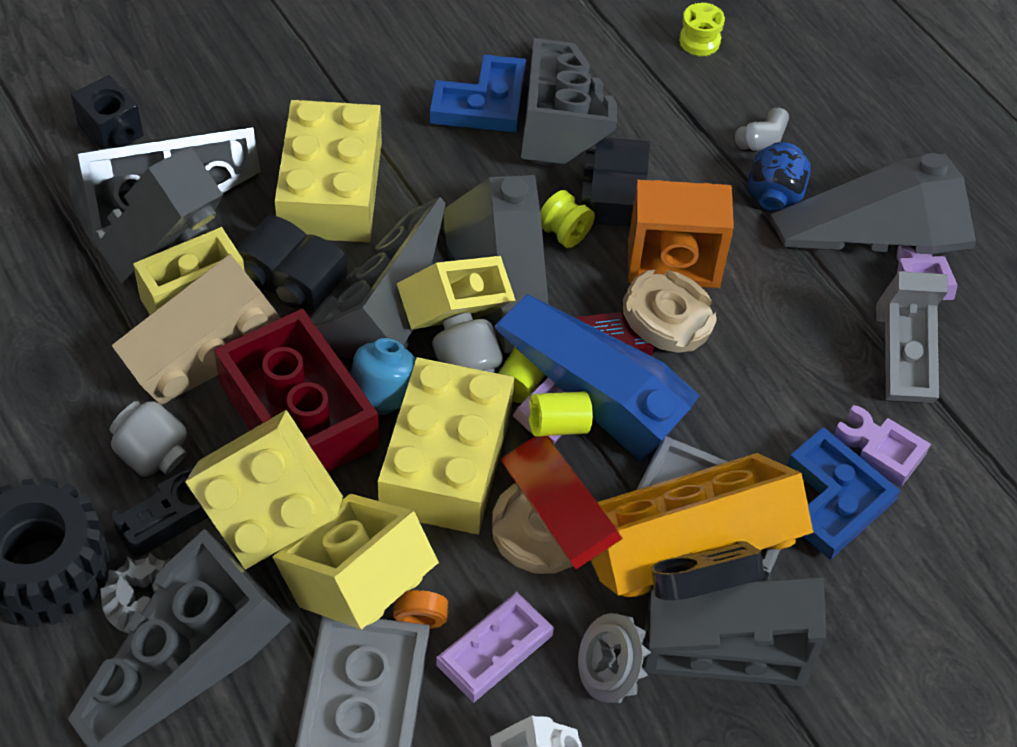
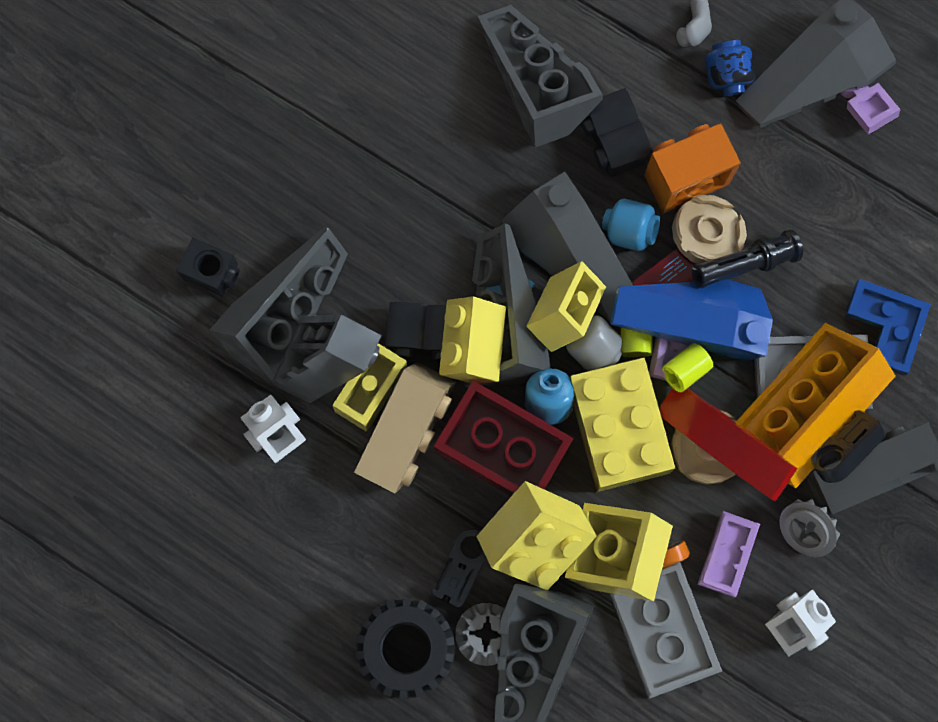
camera: 25 degrees left, 25 degrees up
light grey head [109,401,187,477] -> none
light yellow brick [275,100,382,243] -> none
blue plate [430,55,526,133] -> none
neon yellow wheel [540,190,595,248] -> none
lavender plate [834,405,931,487] -> none
light grey bracket [876,271,948,403] -> none
none -> white brick [240,395,306,463]
none -> light yellow brick [439,297,506,383]
none -> dark azure head [602,199,660,251]
none -> black pin [692,229,803,288]

